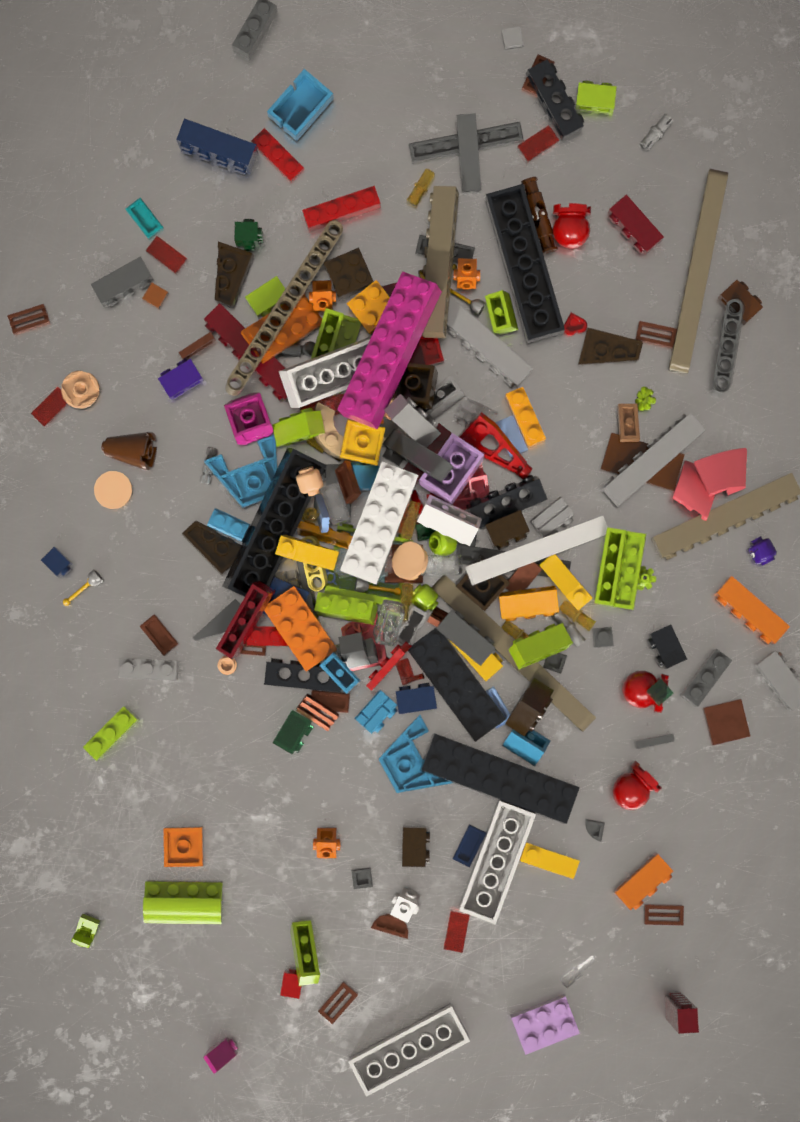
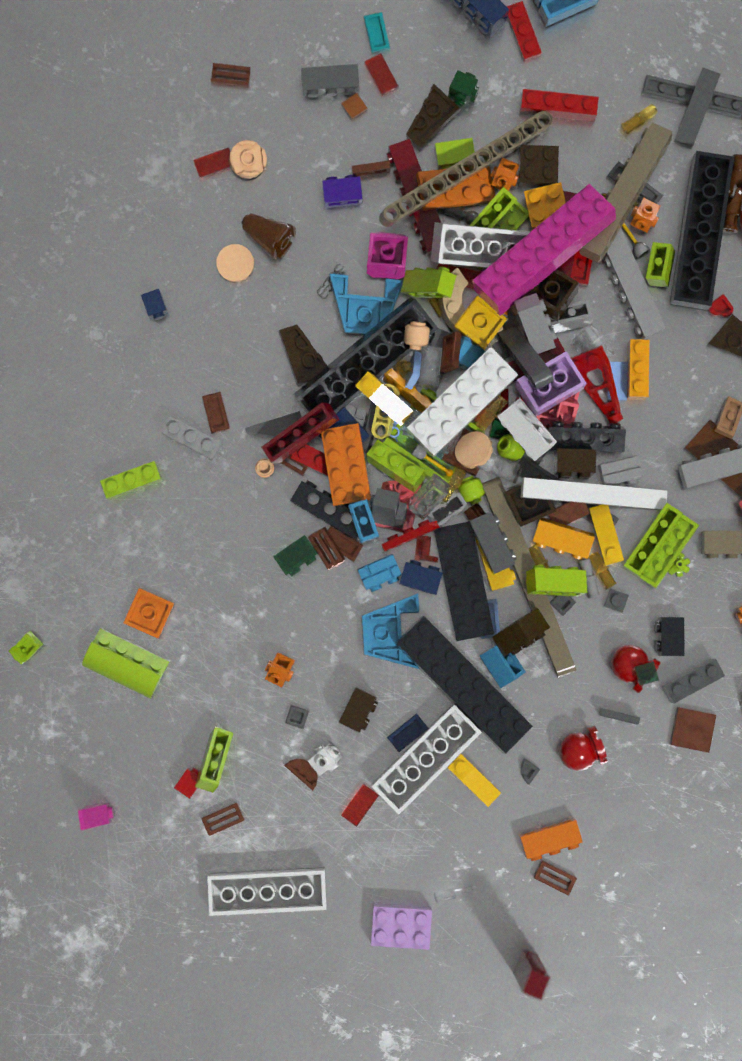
camera: 20 degrees right, 0 degrees up
hinge [63,569,104,606] -> none
dark azure brick [207,508,251,542] -> none

